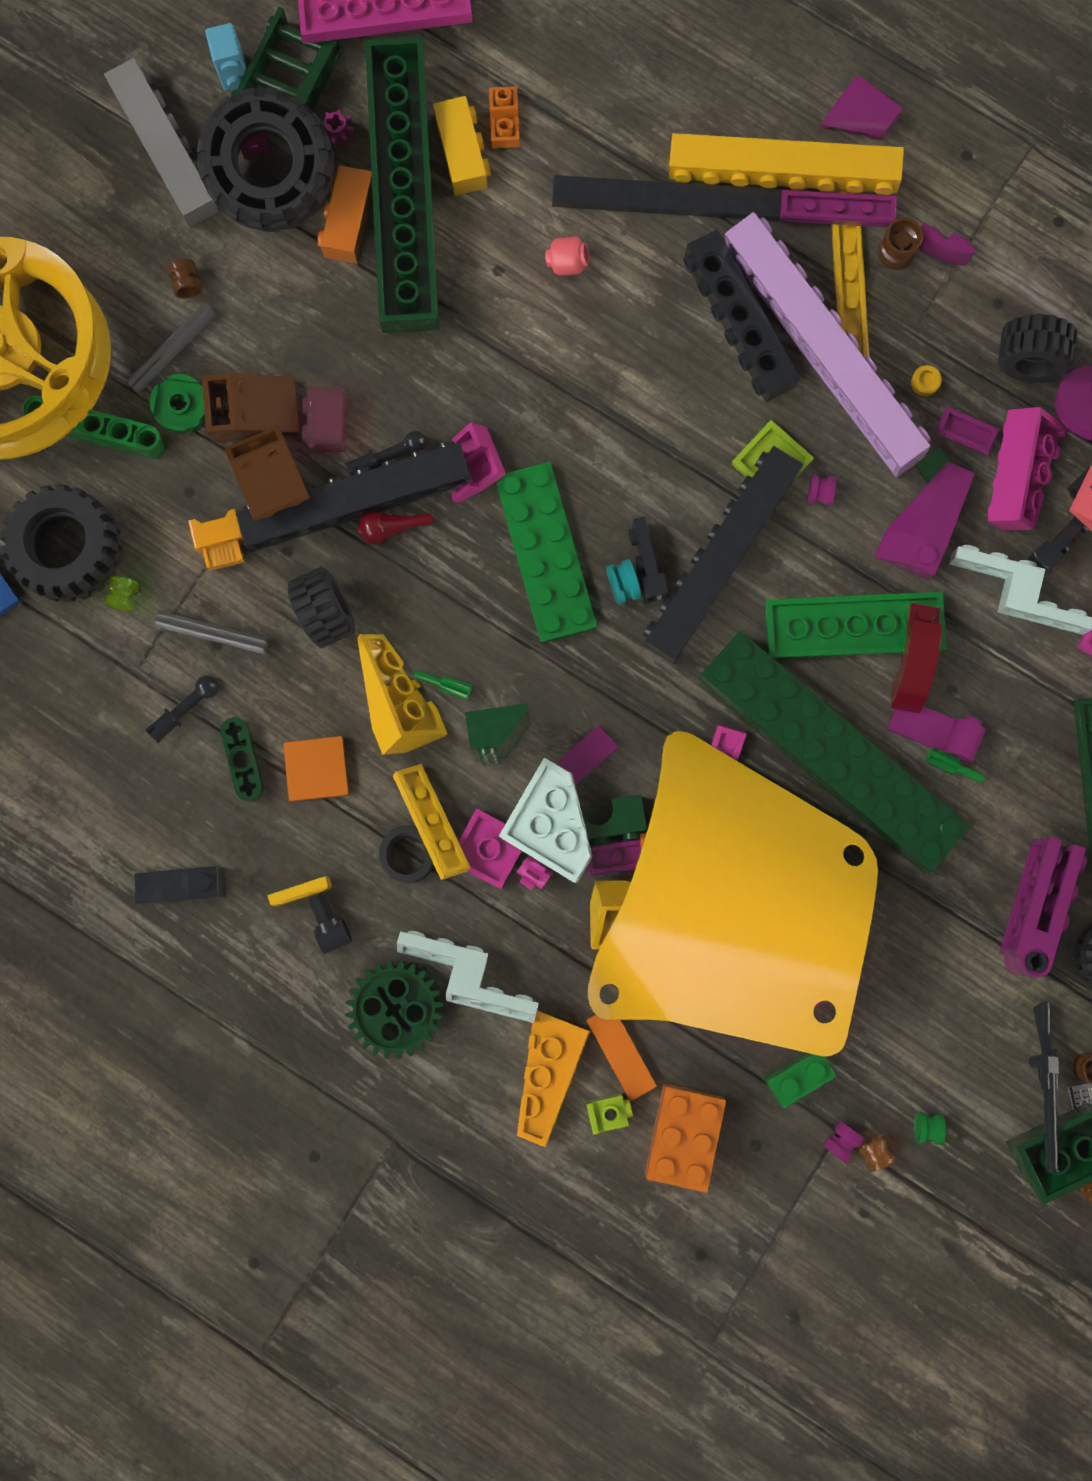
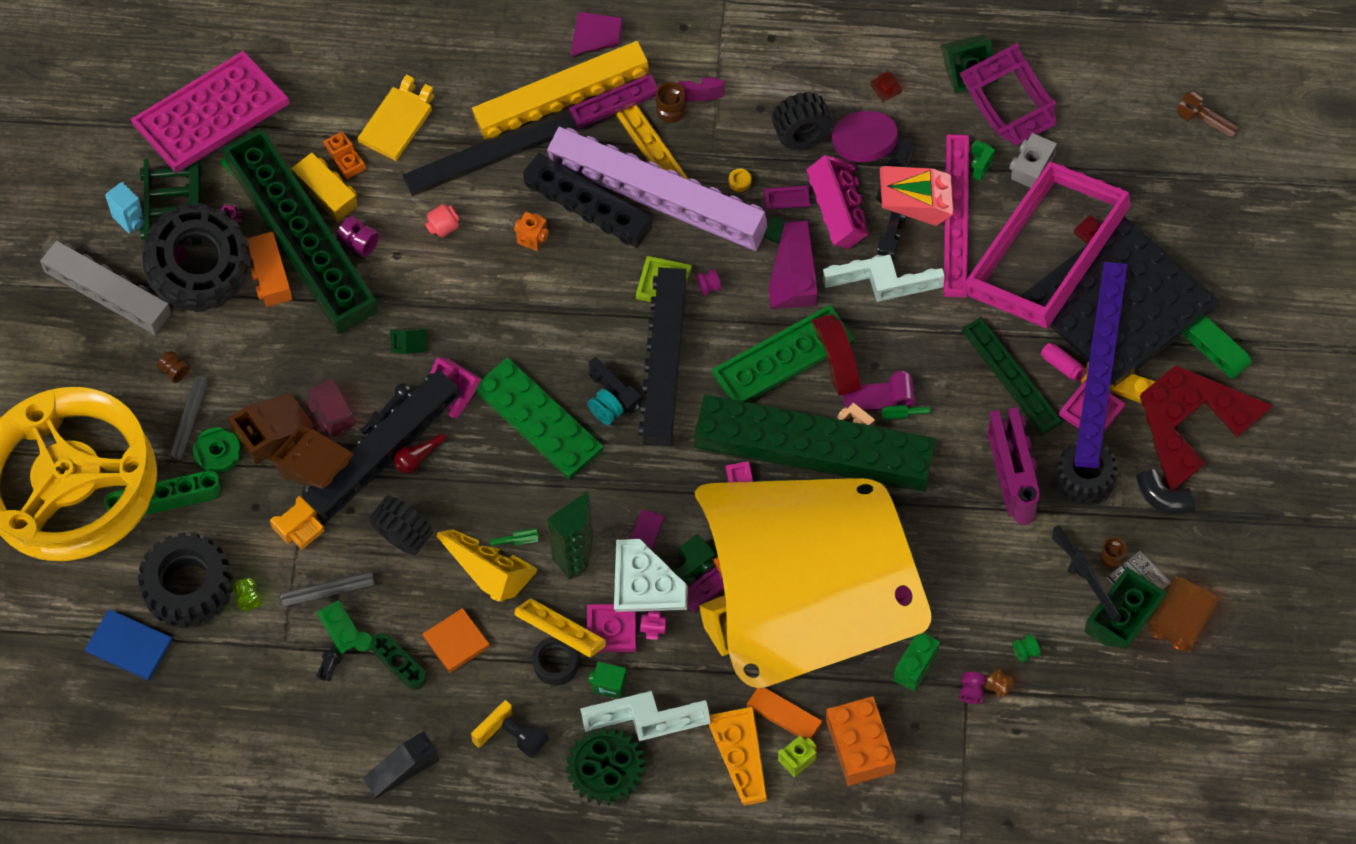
camera: 30 degrees left, 20 degrees down
none -> green hinge [316,600,372,654]
none -> magenta wheel [336,216,380,257]
none -> yellow tile [357,74,435,161]
none -> dark green panel [390,327,427,354]
none -> orange brick [514,211,549,251]
none -> green brick [589,662,627,699]
none -> light nougat bracket [837,403,875,426]

